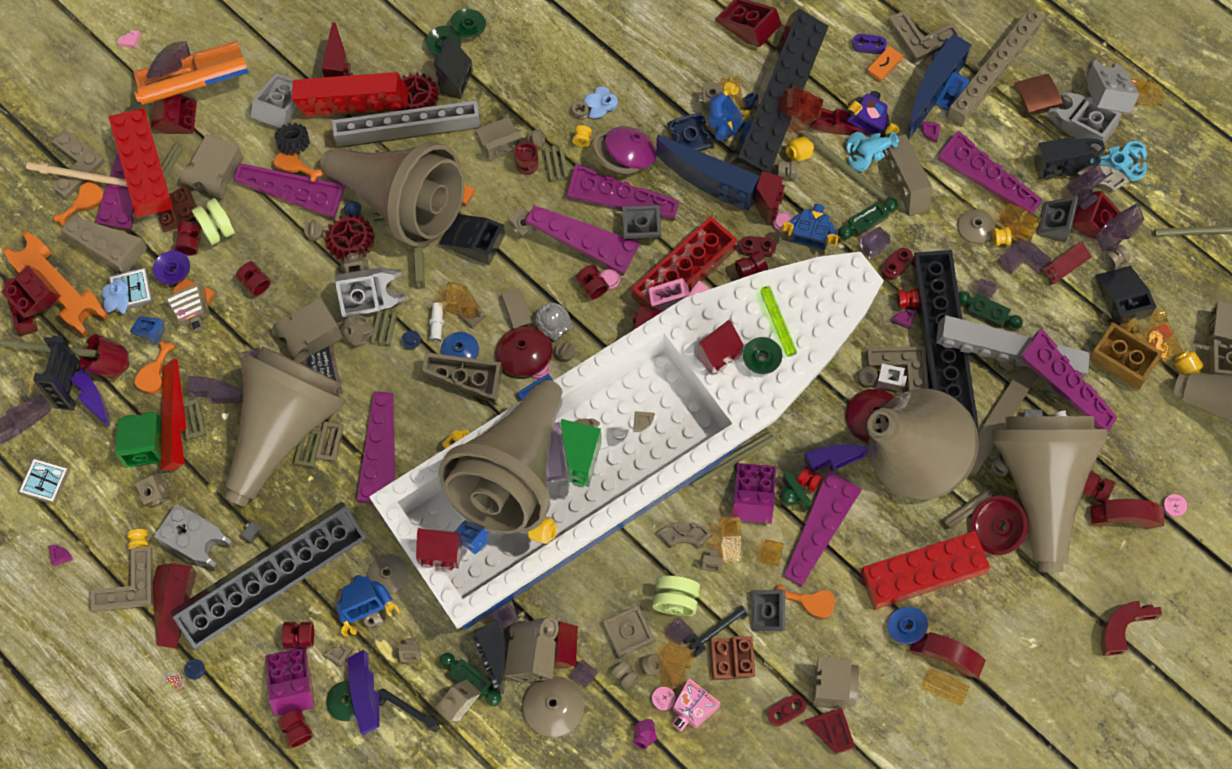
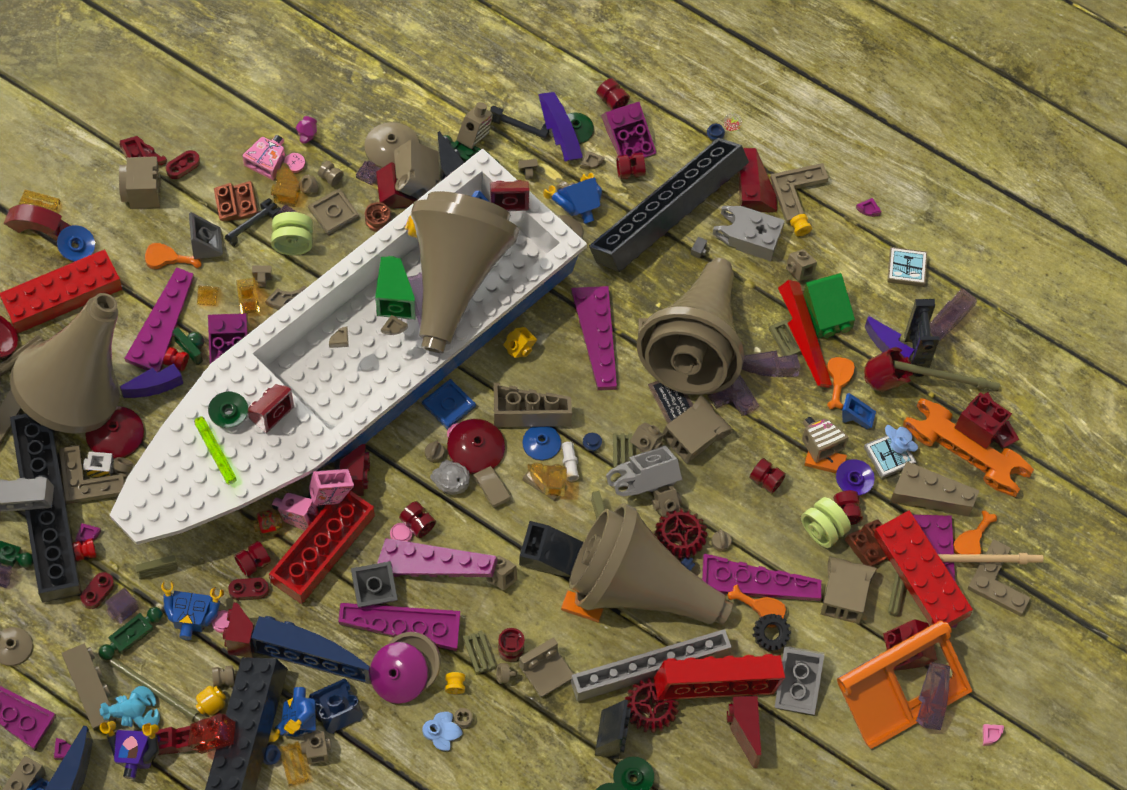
camera: 165 degrees right, 5 degrees down
none -> copper wheel [365,202,391,232]

